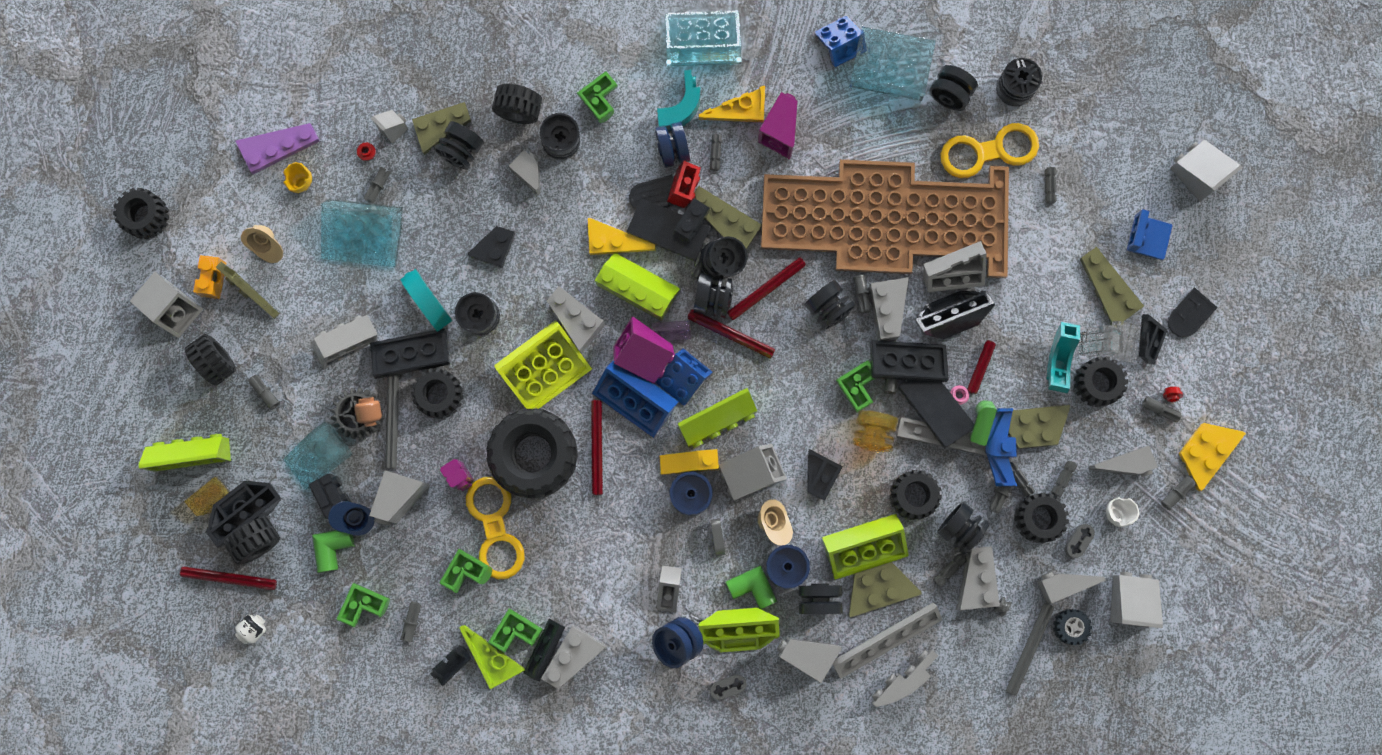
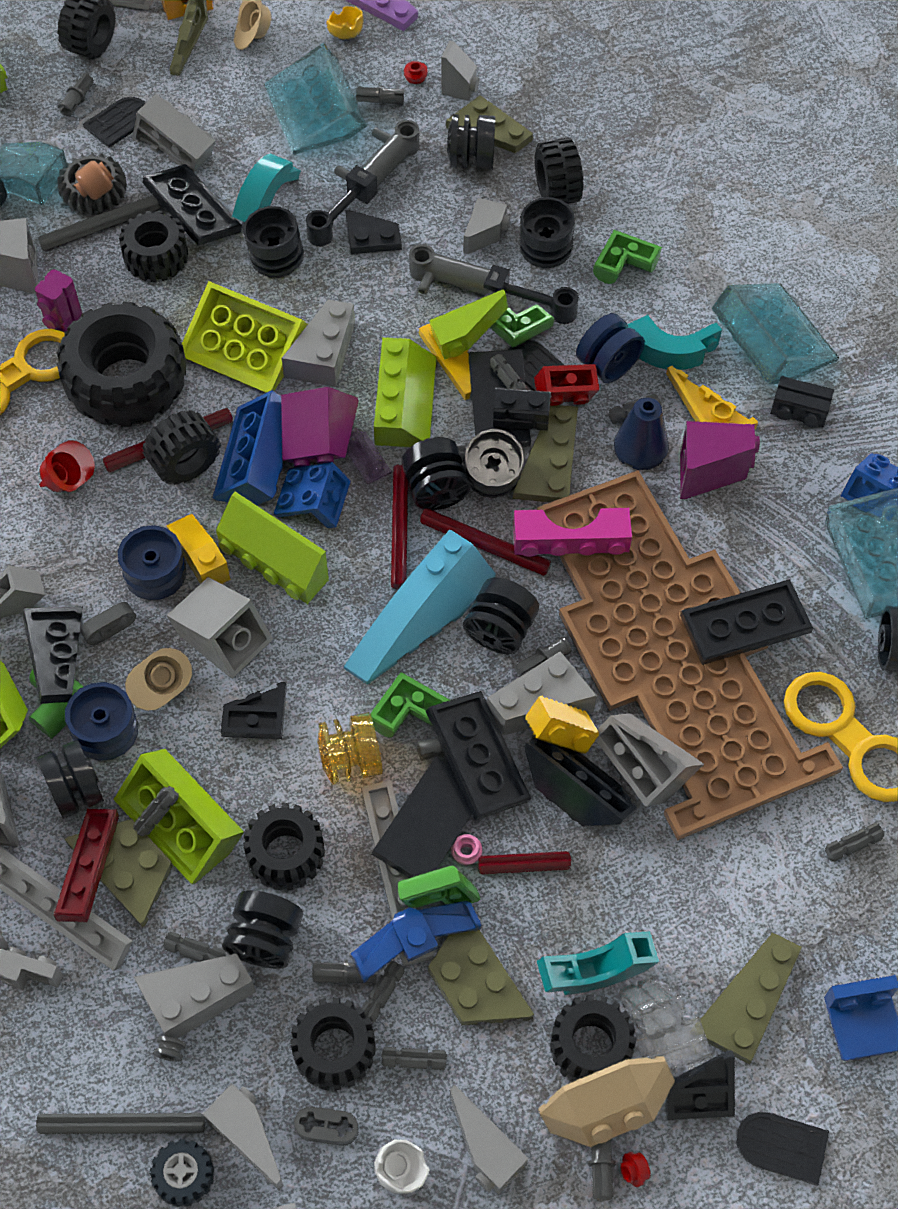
camera: 60 degrees right, 20 degrees down
none -> black wing [23,606,83,704]
none -> red piece [39,440,95,493]
none -> dark red tile [54,809,119,923]
none -> black window [83,97,146,148]
none -> dark grey axle [133,786,179,836]
none -> black tyre [142,410,221,485]
none -> piece [306,120,420,247]
none -> medium azure wedge [344,529,496,685]
none -> piece [409,244,579,324]
none -> lime slope [429,289,508,359]
none -> bright green brick [490,304,554,348]
none -> dark grey axle [490,354,529,390]
none -> dark pink arch [513,508,632,557]
none -> yellow brick [525,695,599,754]
none -> tan wedge [538,1056,675,1147]
none -> dark blue cone [614,398,669,470]
none -> black tile [680,579,813,665]
none -> black brick [770,376,835,427]

